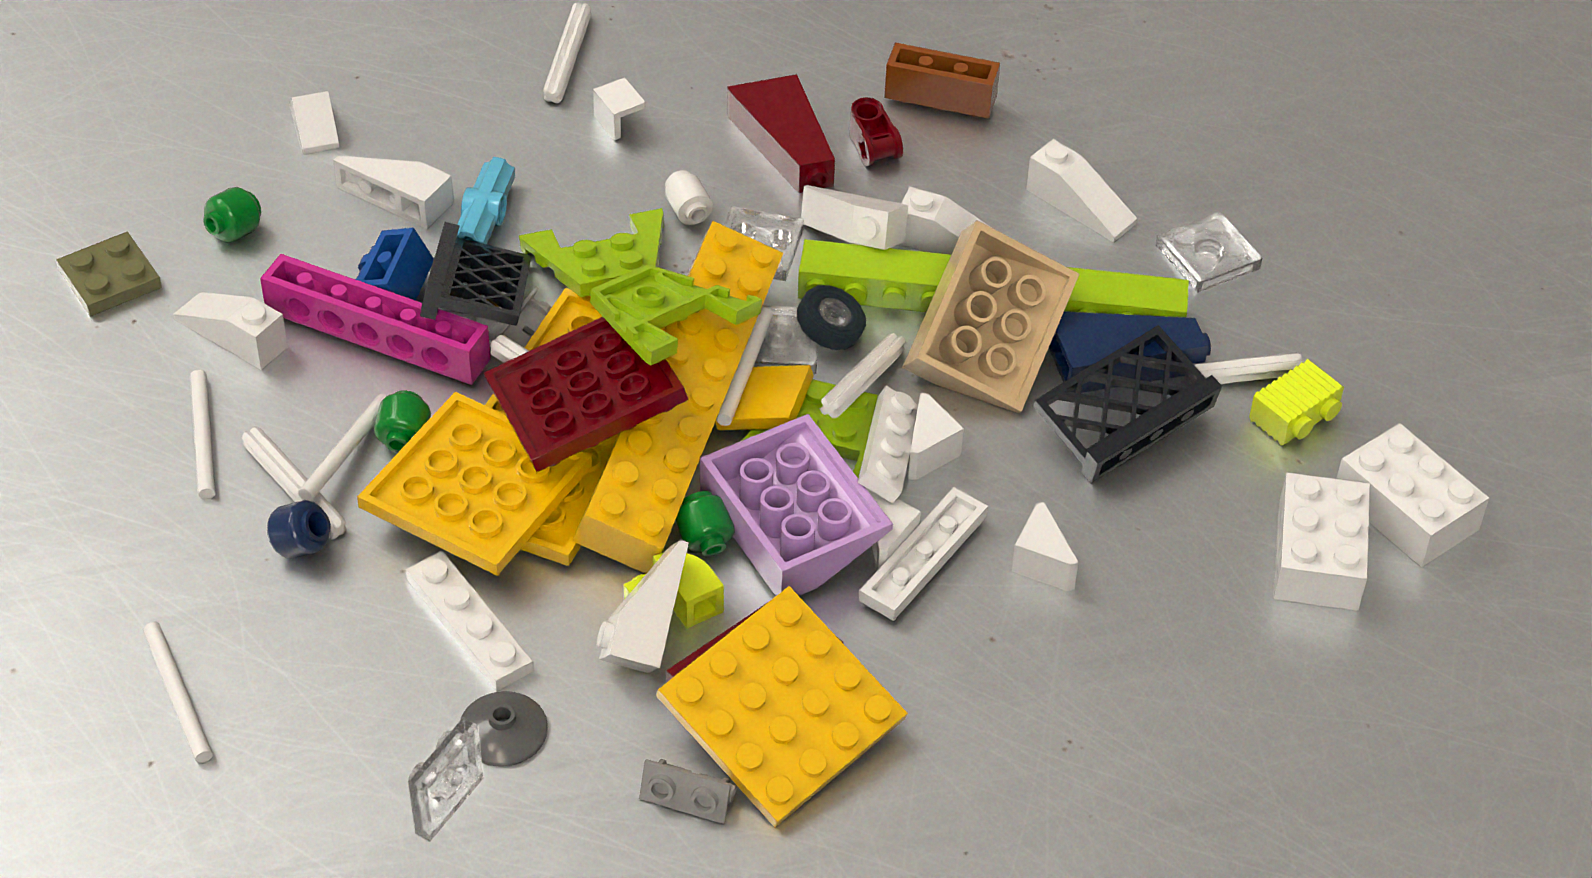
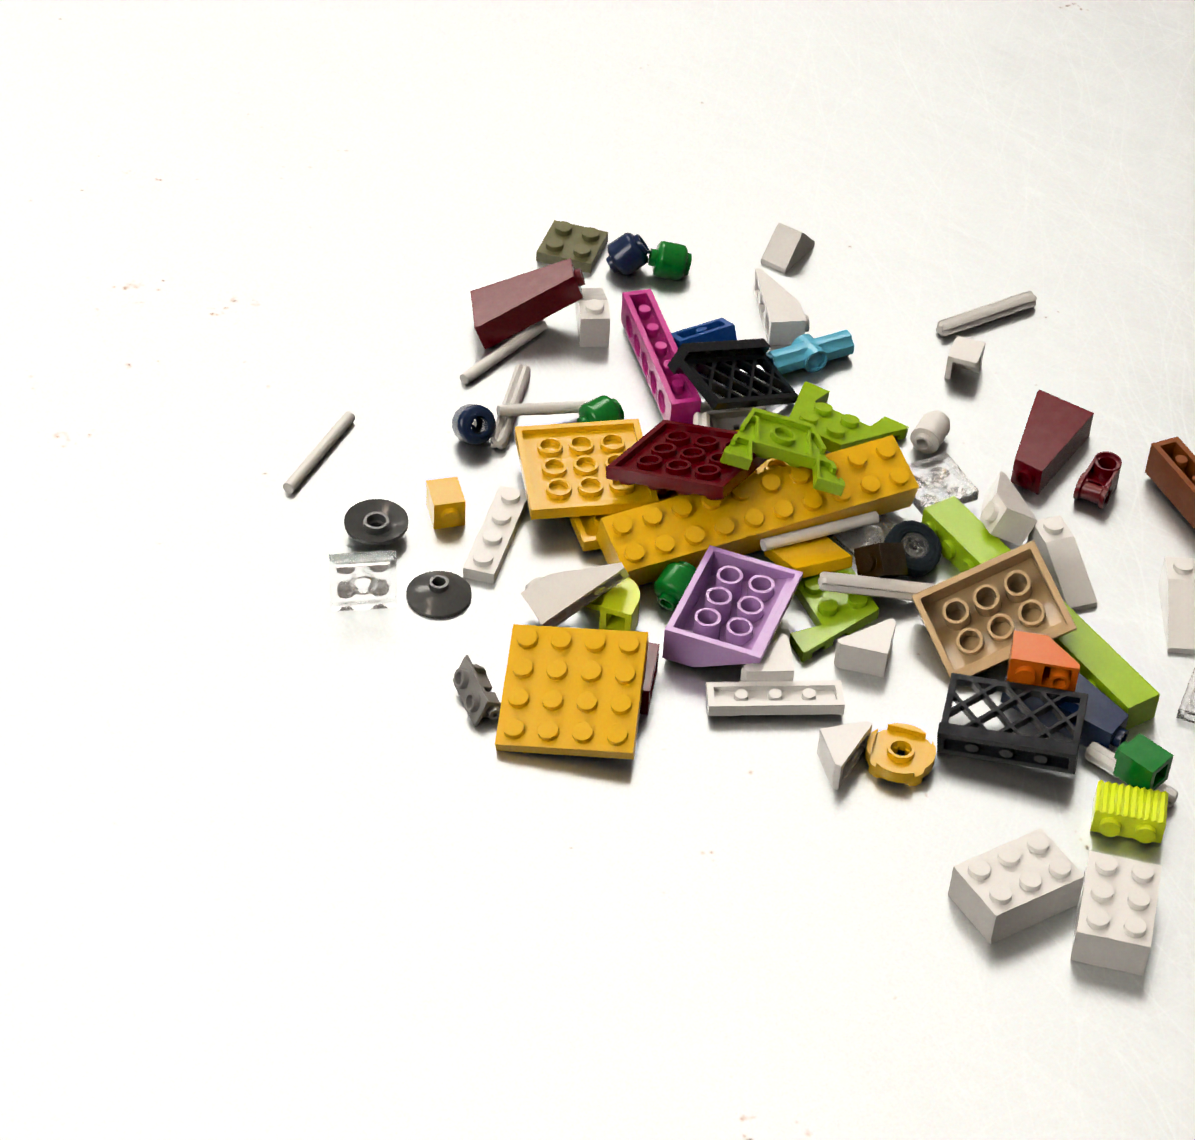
camera: 50 degrees right, 5 degrees down
white plate [858,385,918,504] -> none
none -> dark grey dish [344,499,409,545]
none -> yellow brick [426,476,466,529]
none -> slope [470,258,586,349]
none -> dark blue head [606,232,650,275]
none -> dark brown brick [854,542,908,579]
none -> yellow plate [865,723,936,786]
none -> orange slope [1006,630,1080,692]
none -> green brick [1113,733,1174,790]

